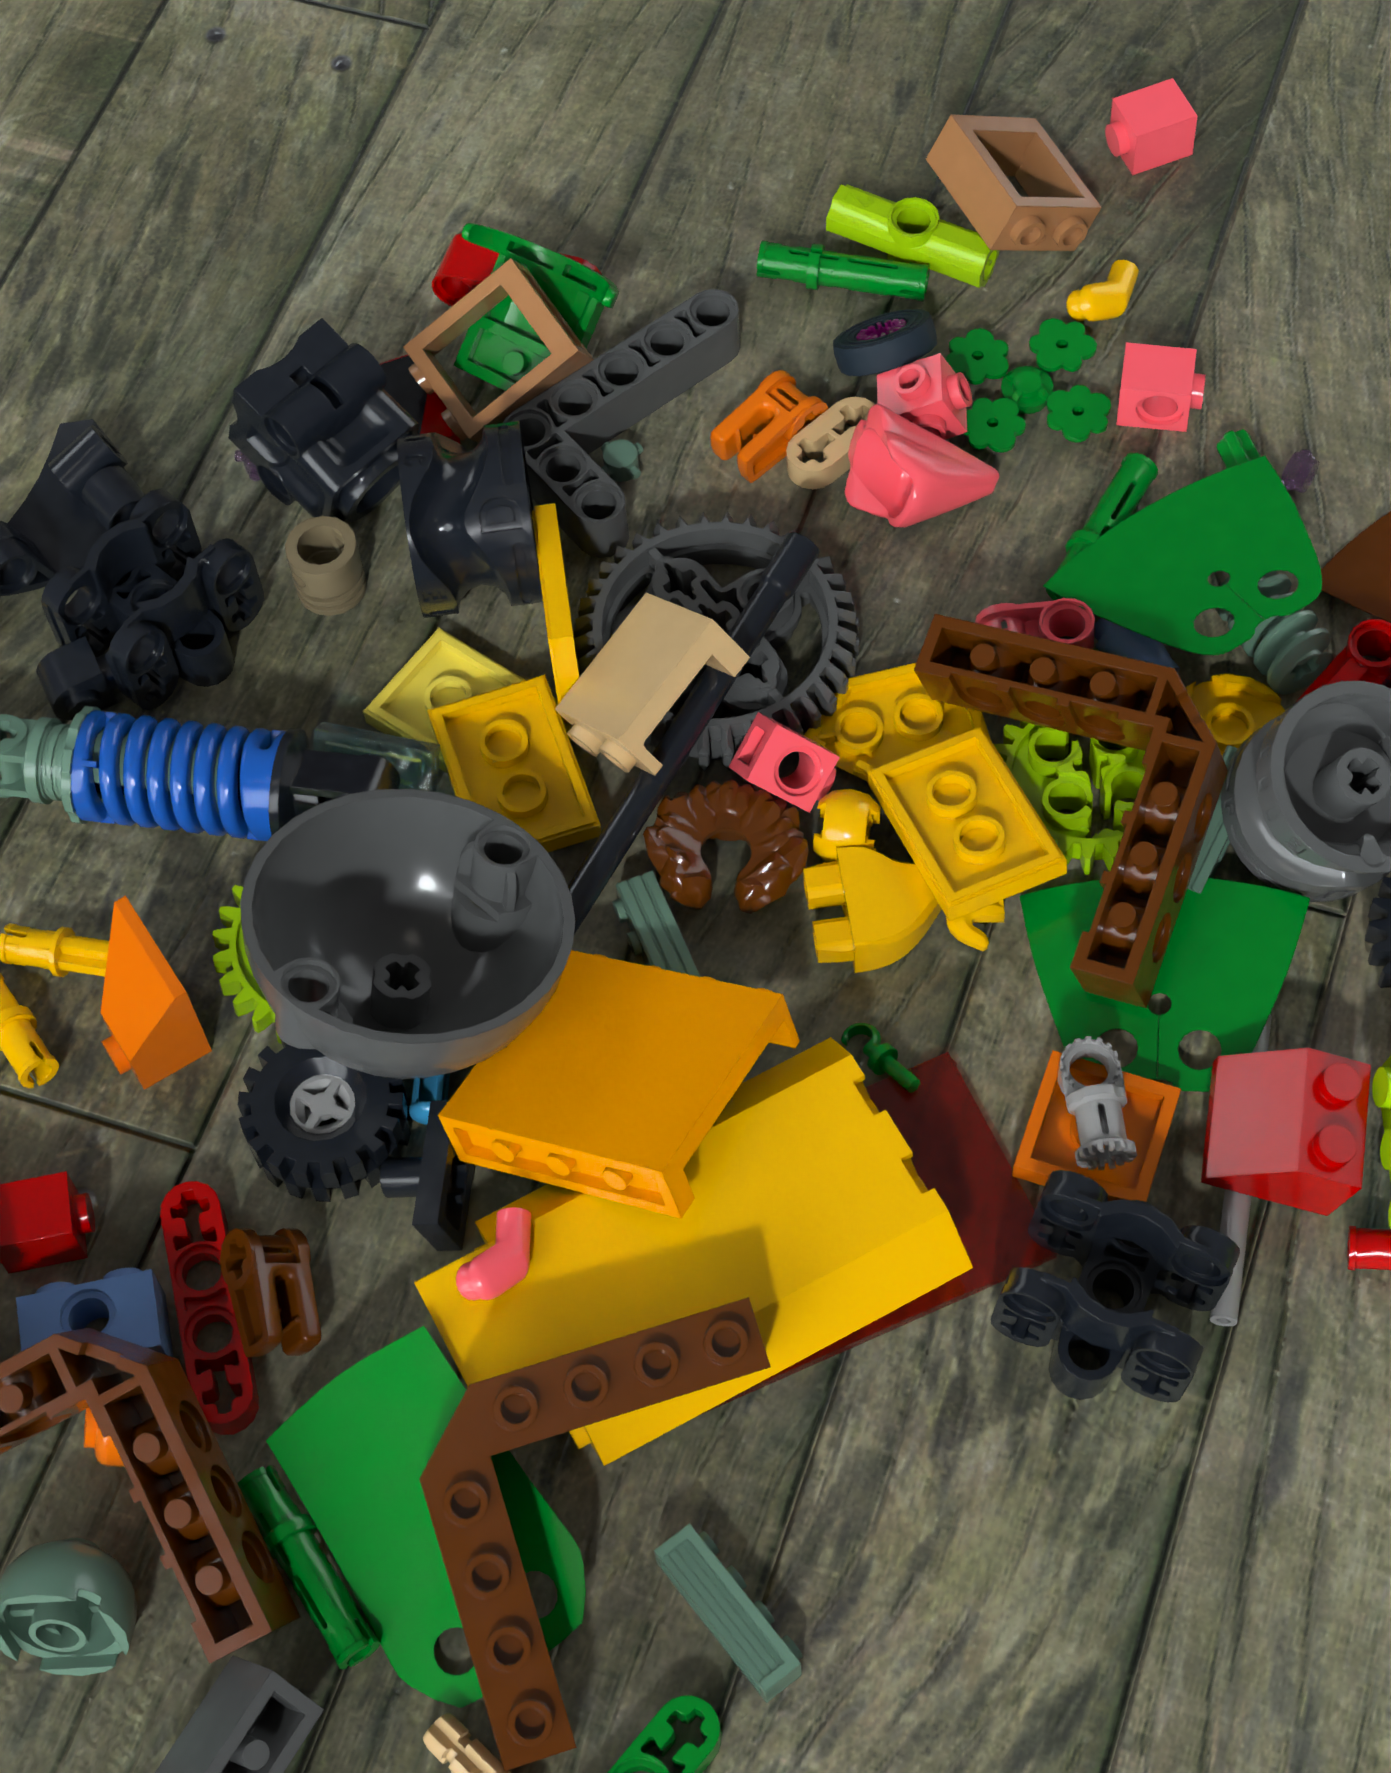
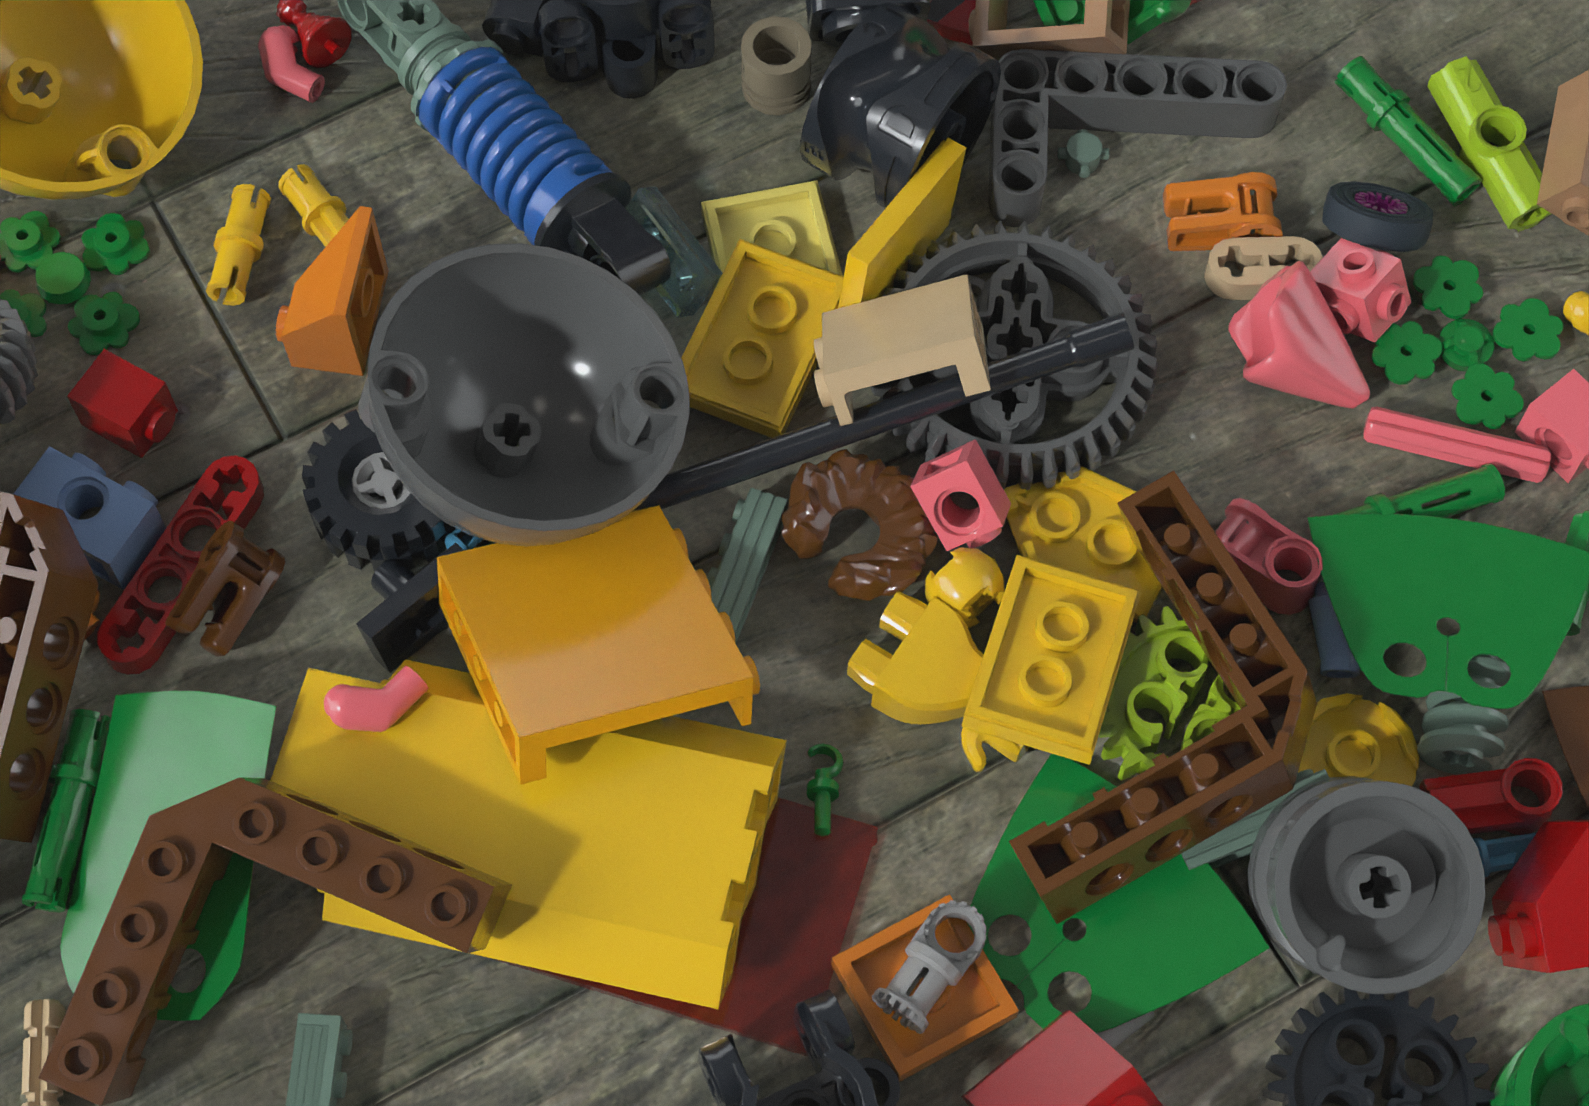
camera: 35 degrees right, 5 degrees up
none -> coral axle [1363,406,1551,483]

